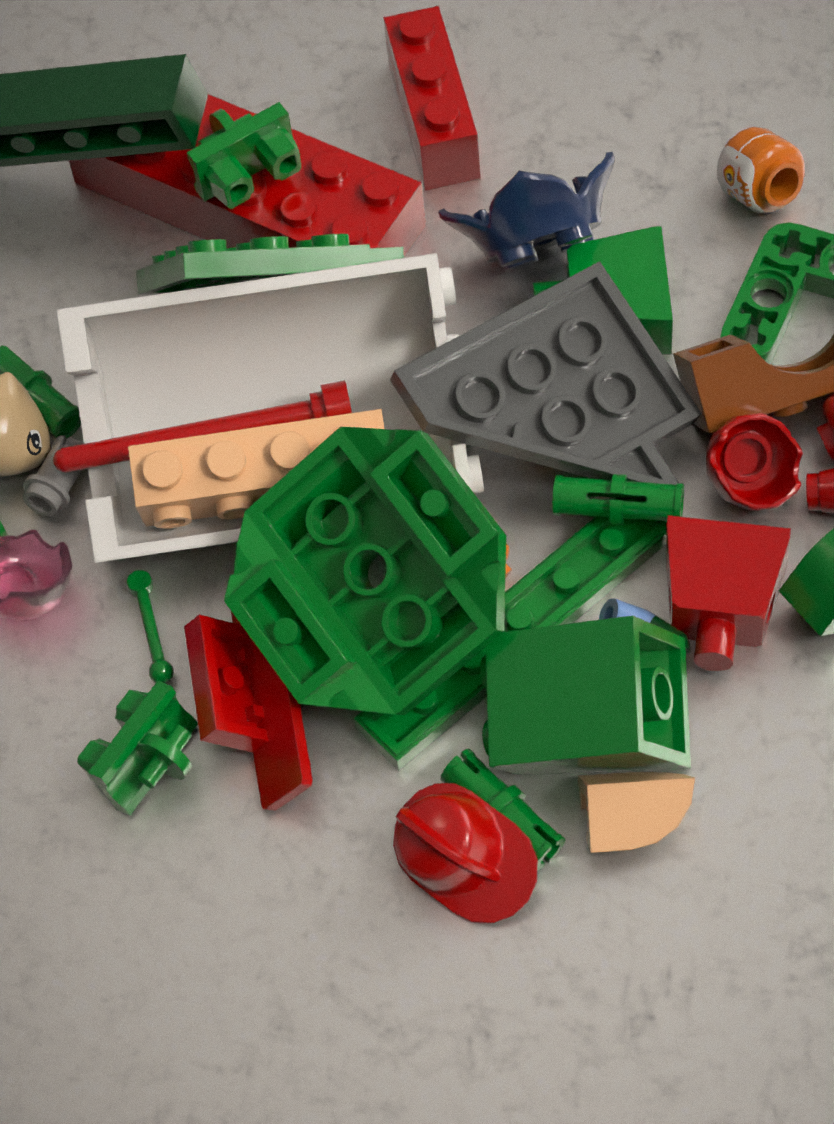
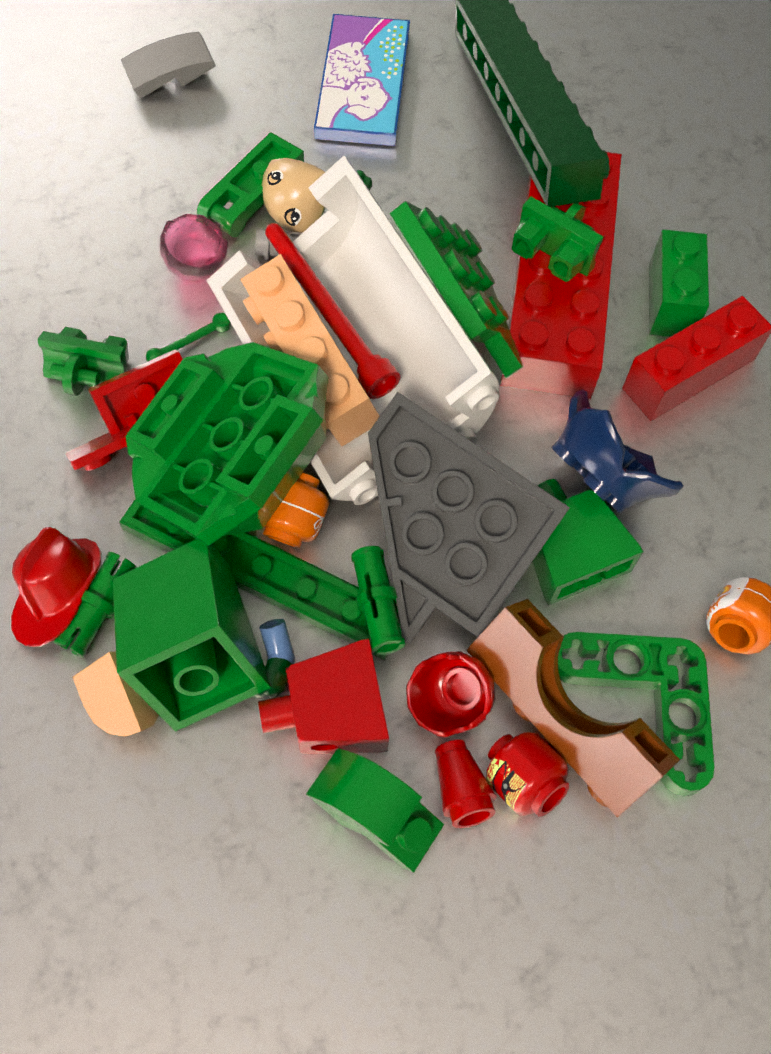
camera: 60 degrees right, 5 degrees up
none -> green brick [649,229,709,337]

